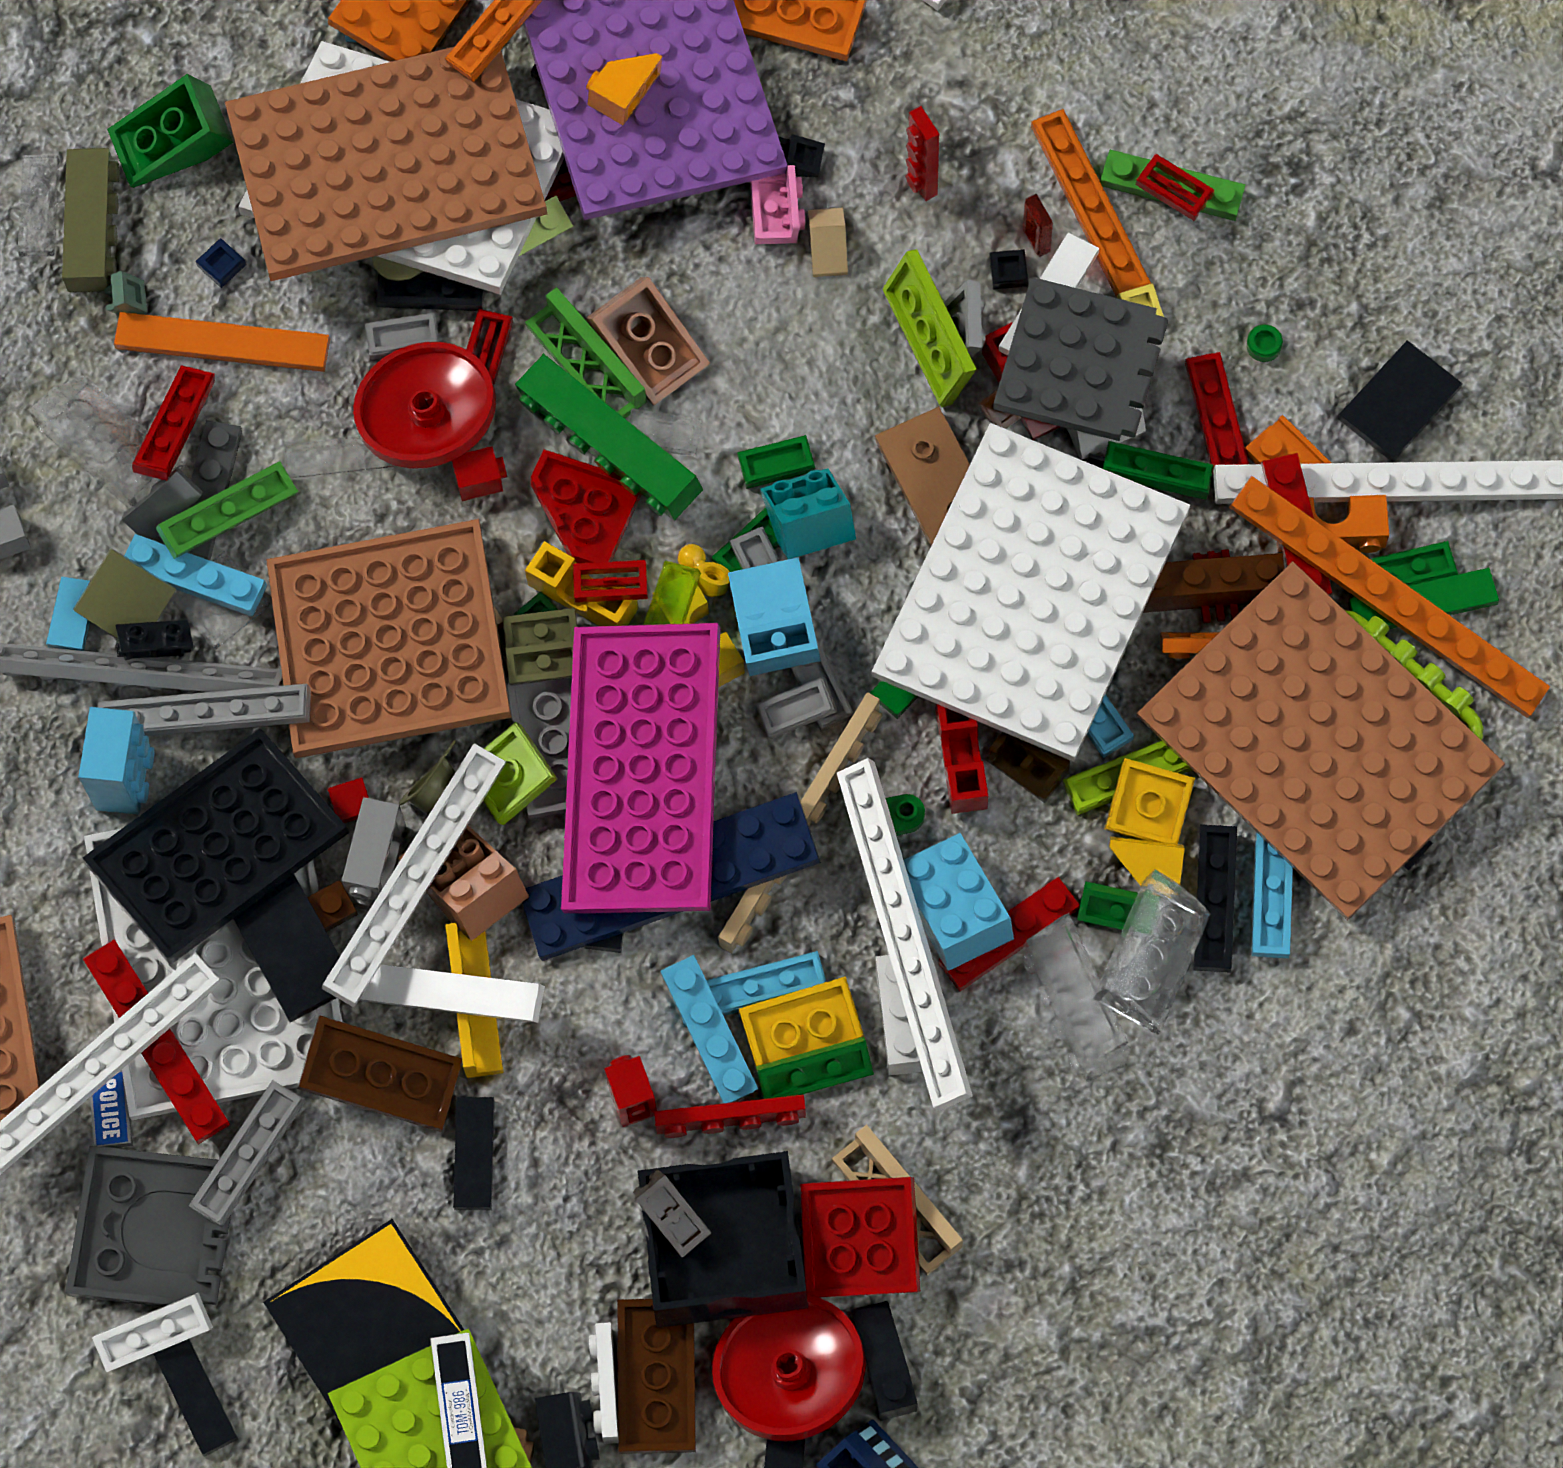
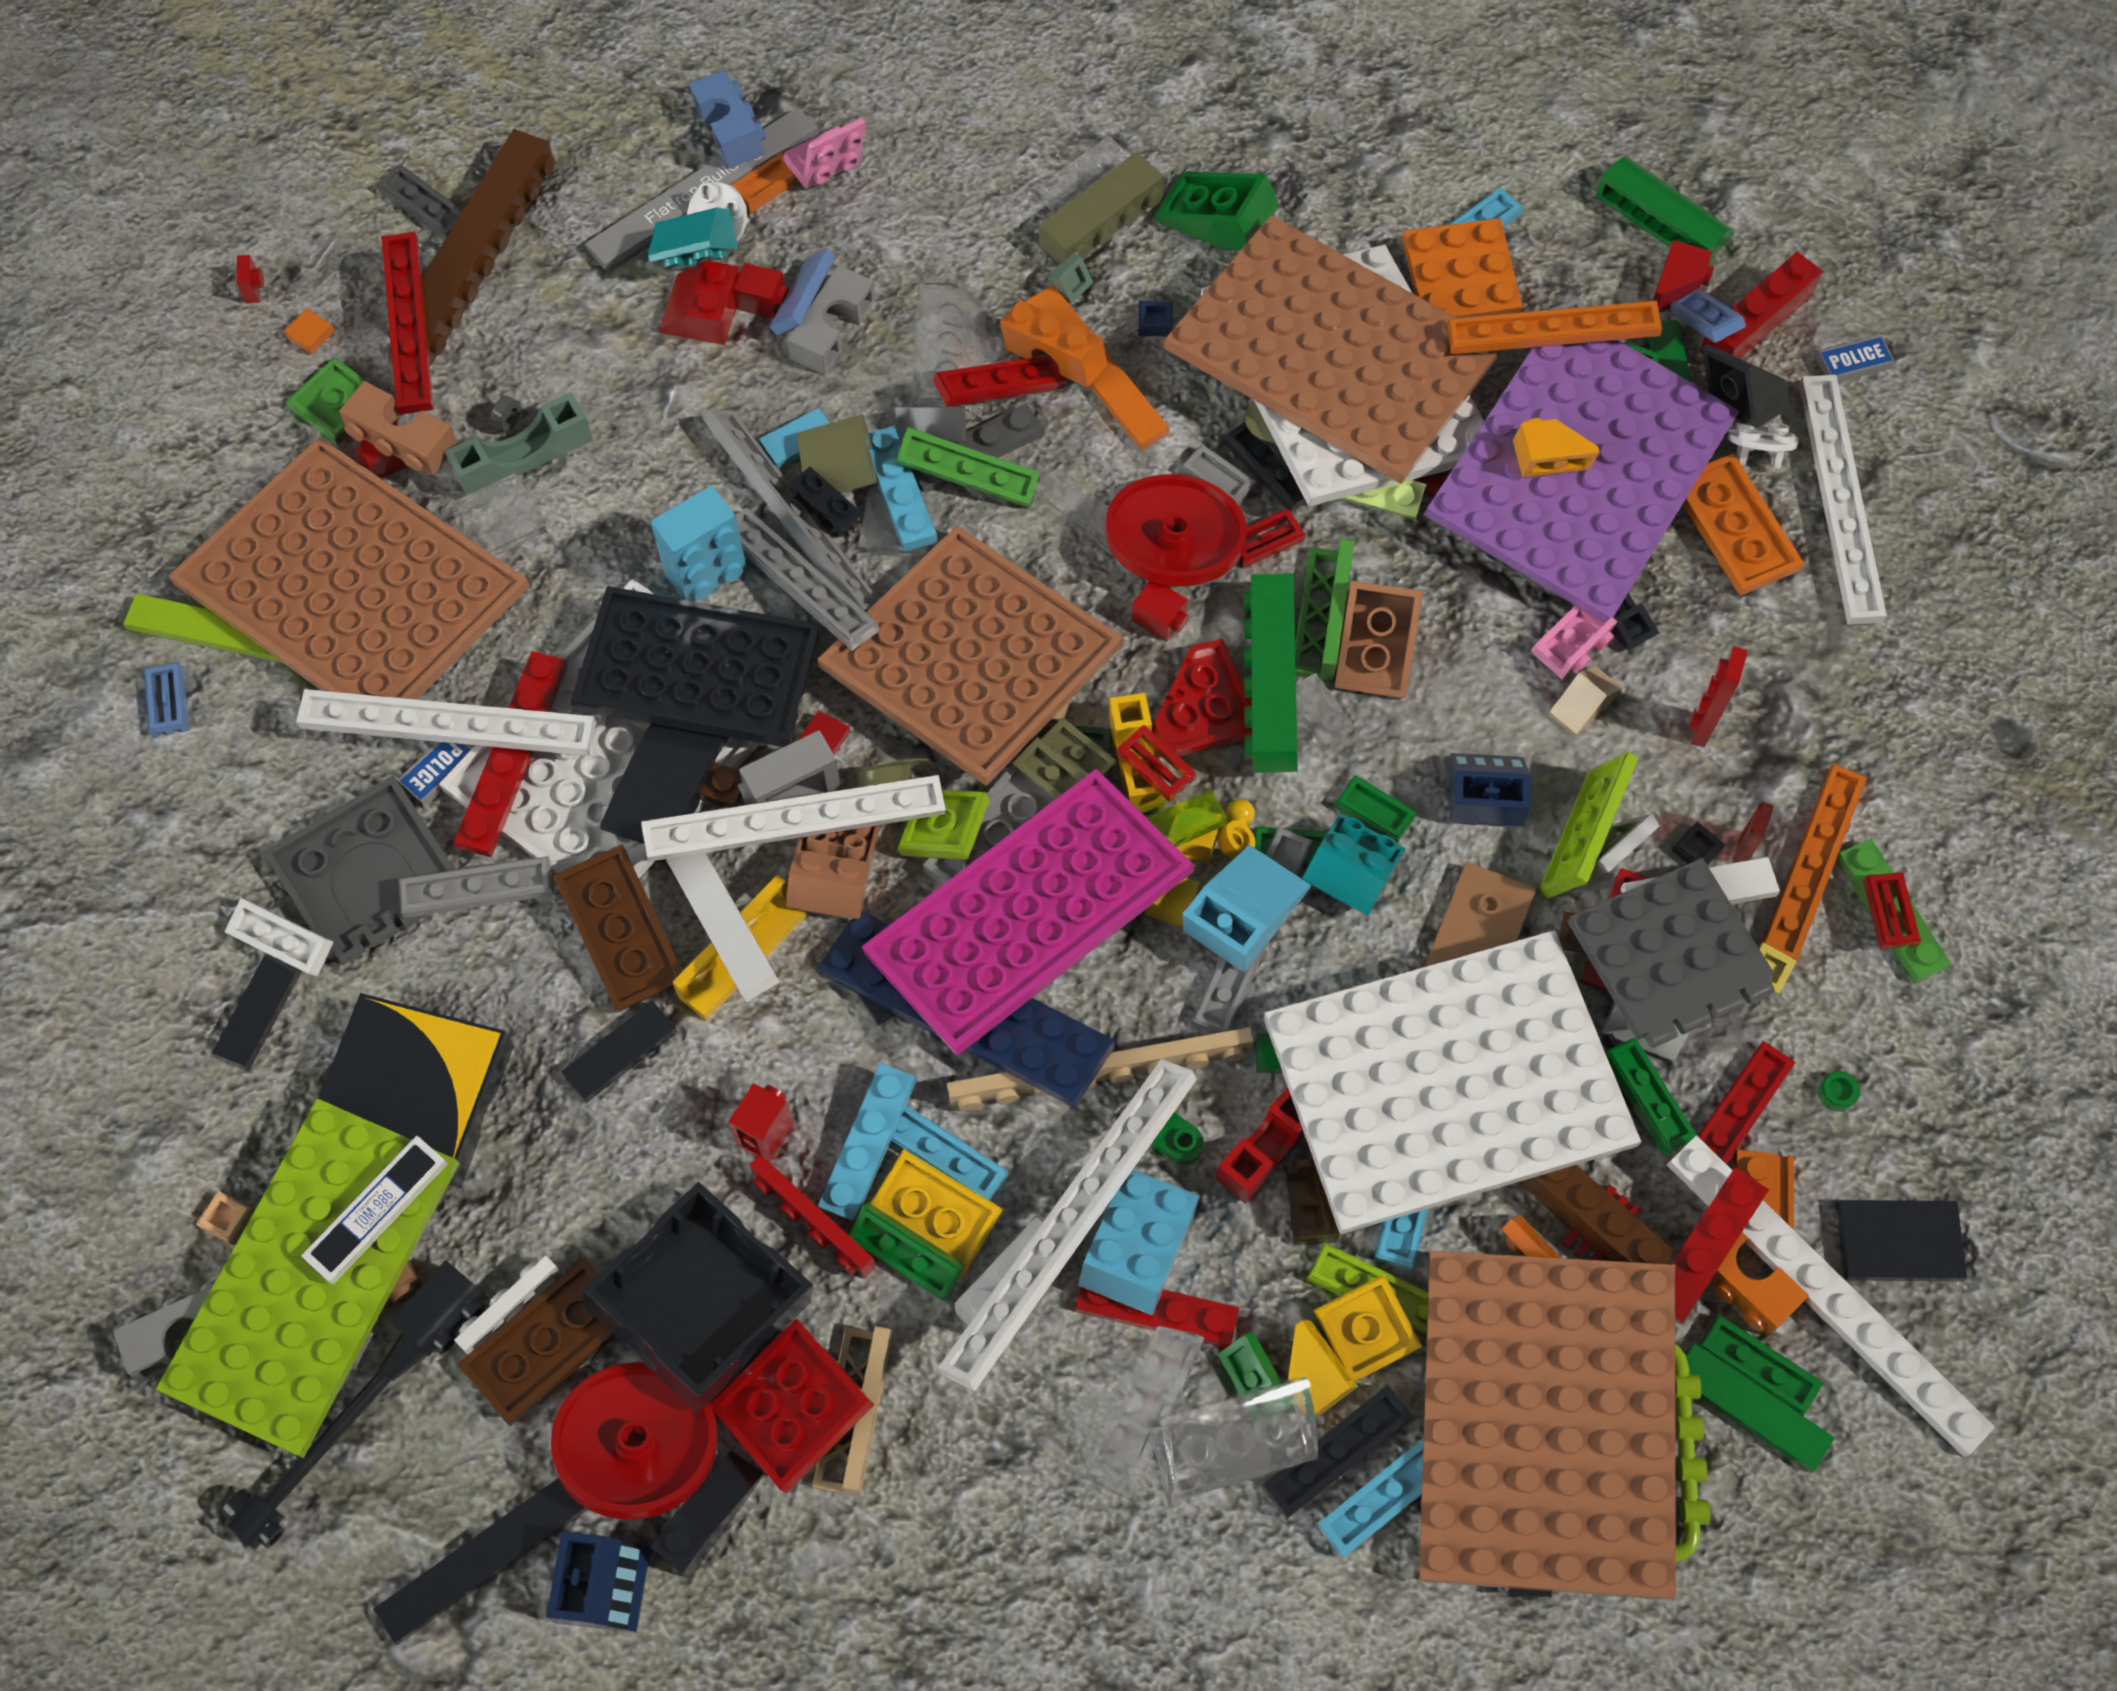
camera: 45 degrees right, 5 degrees down
hinge [633,1169,711,1257] -> none
light grey tile [756,677,837,739] -> none
orange plate [1229,476,1551,718] -> none
none -> orange arch [1000,300,1107,388]
none -> dark blue slope [1449,753,1531,826]

